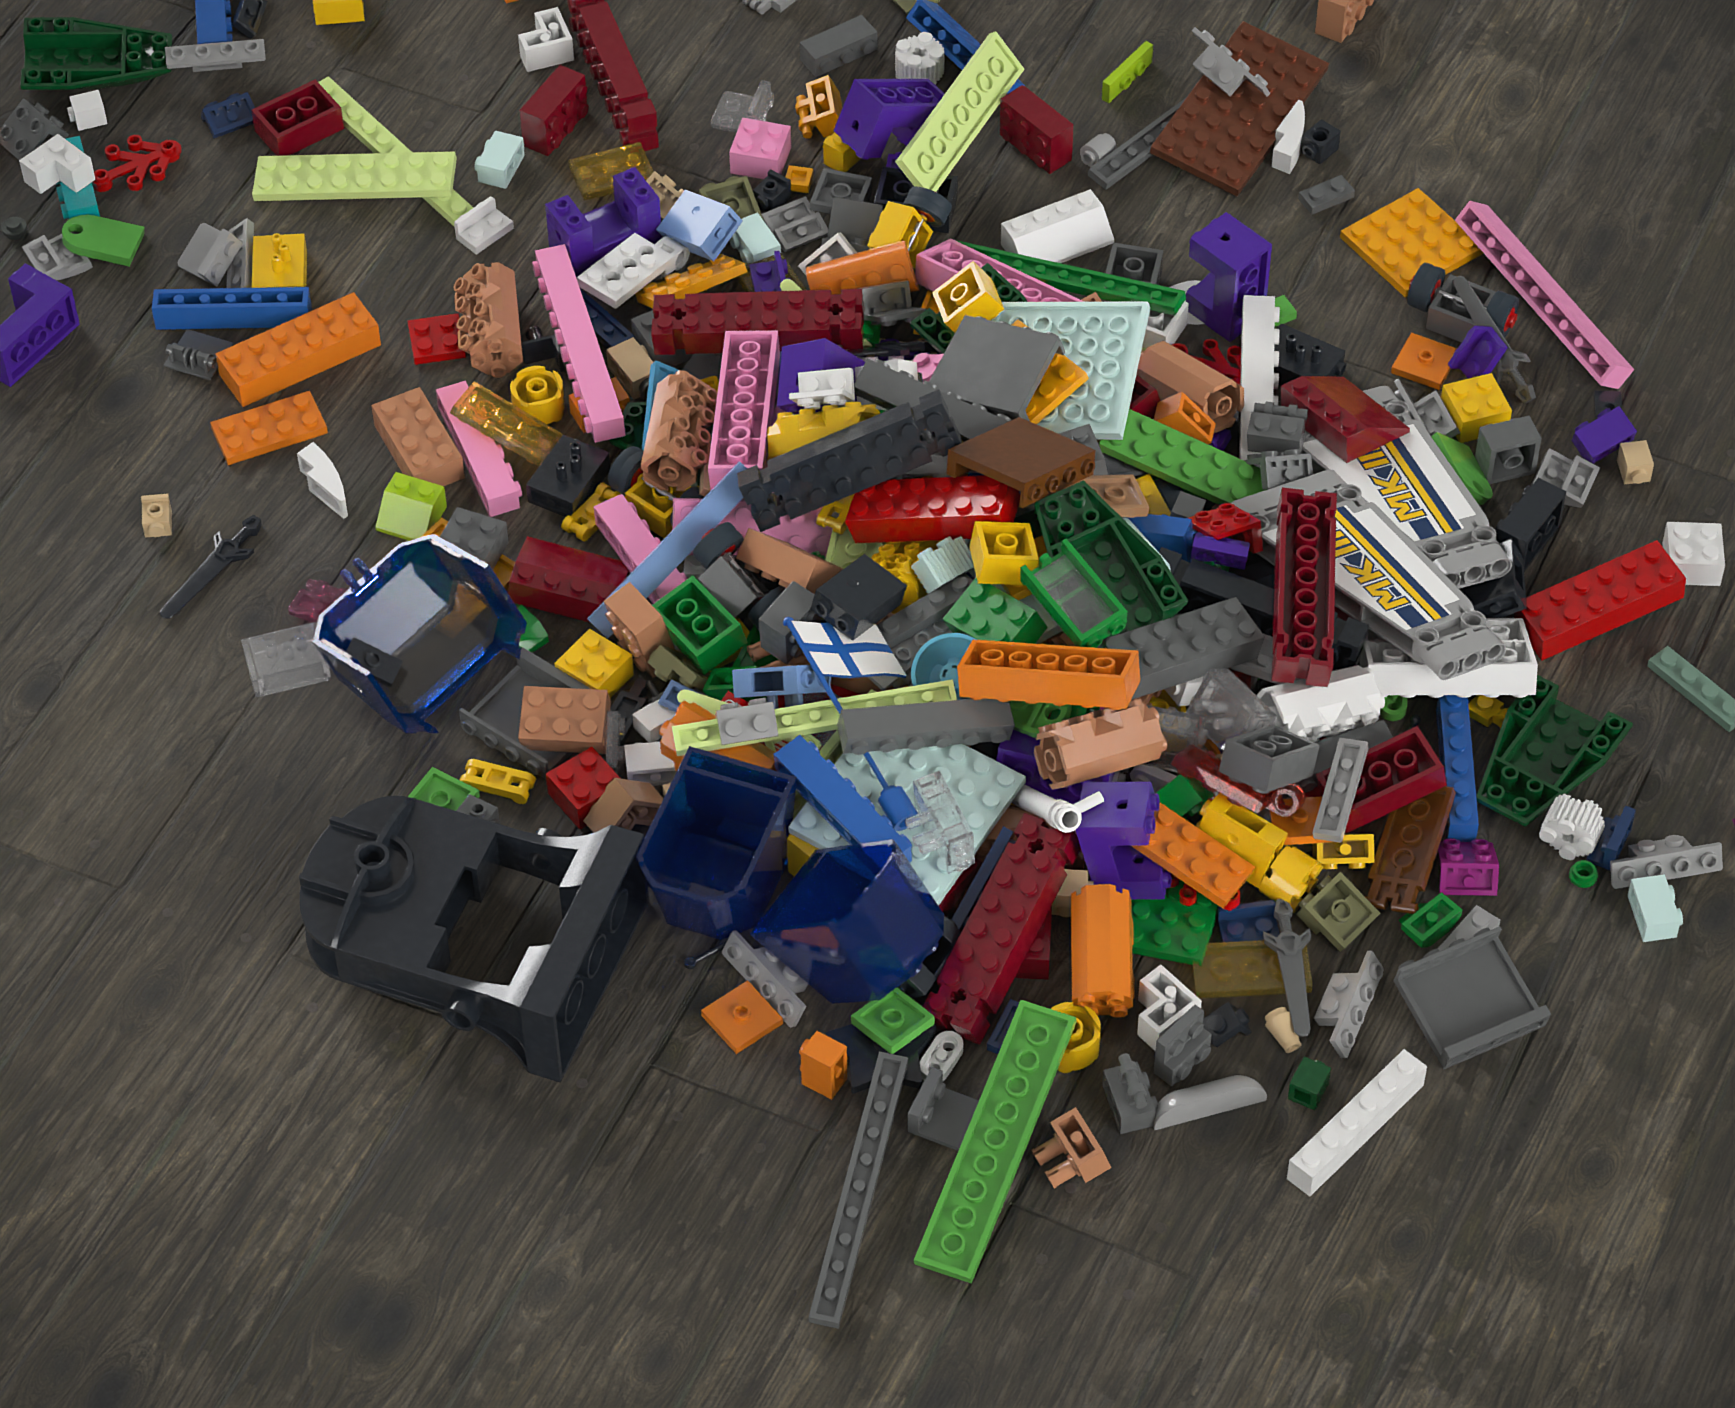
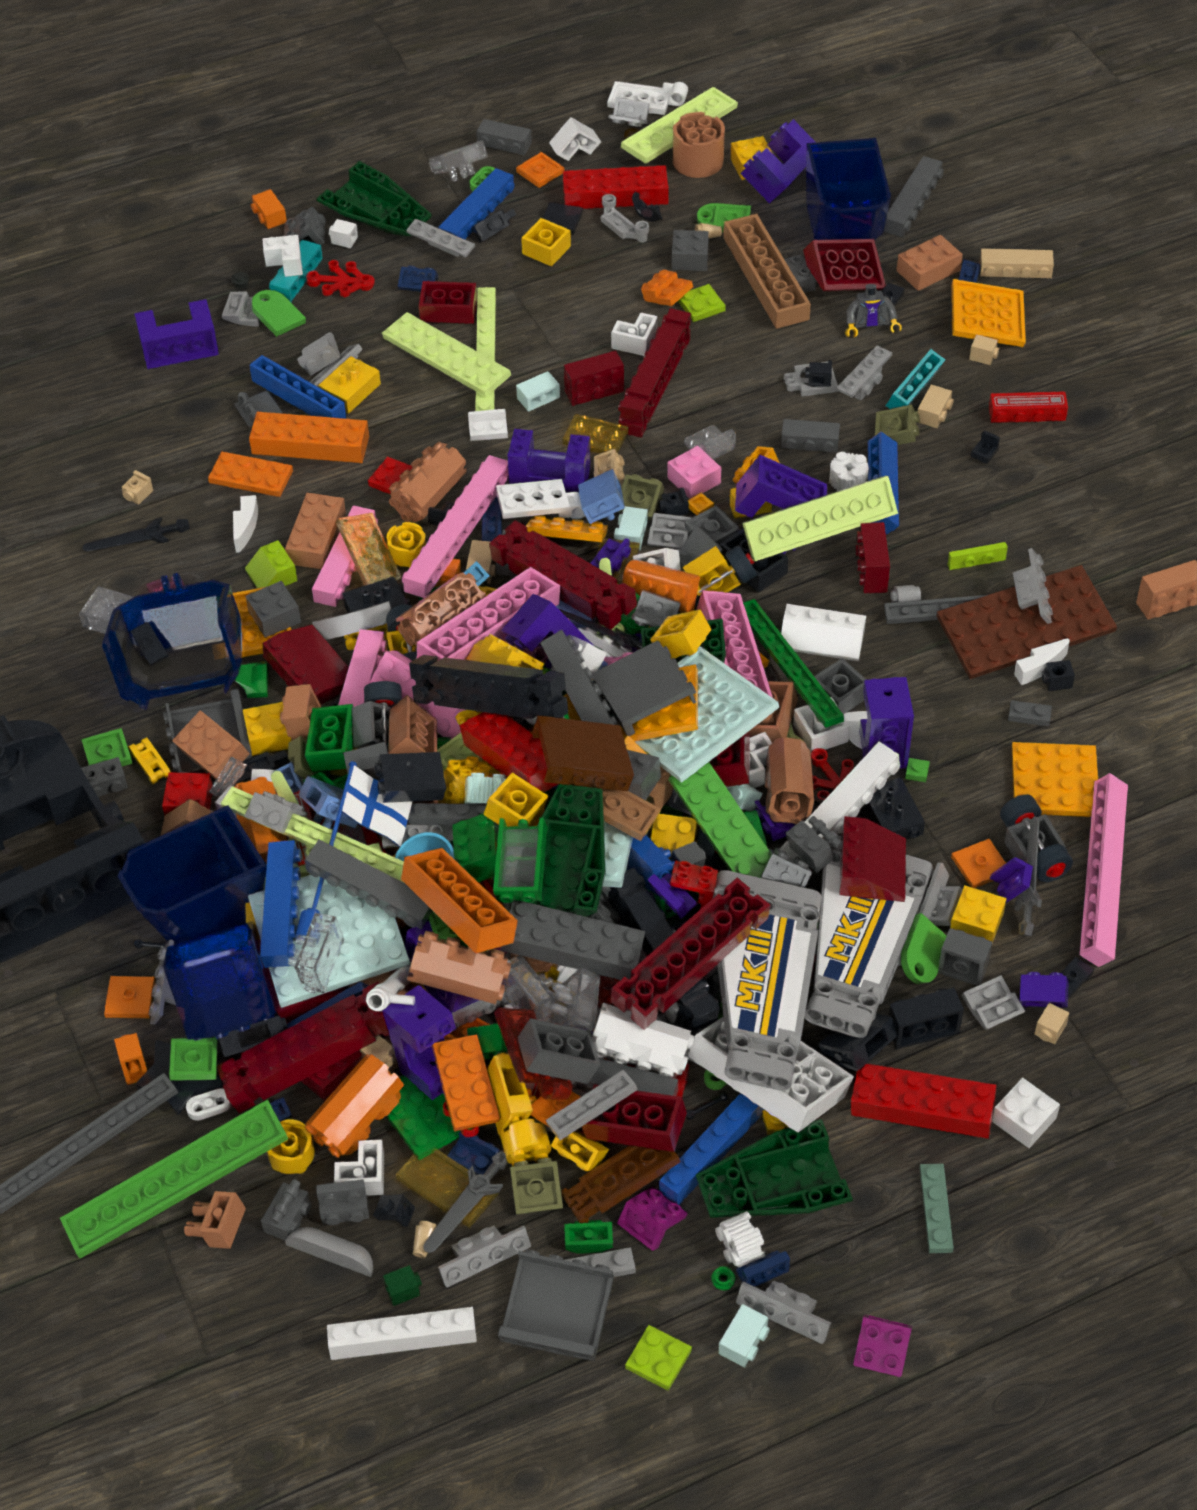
camera: 40 degrees right, 0 degrees up
medium blue tile [587,462,747,639] -> none
white bracket [789,368,855,410] -> none
dark grey bracket [908,1067,979,1151] -> none
orange brick [1154,392,1216,444] -> none
none -> light grey slope [312,601,391,640]
none -> lime plate [625,1325,692,1391]

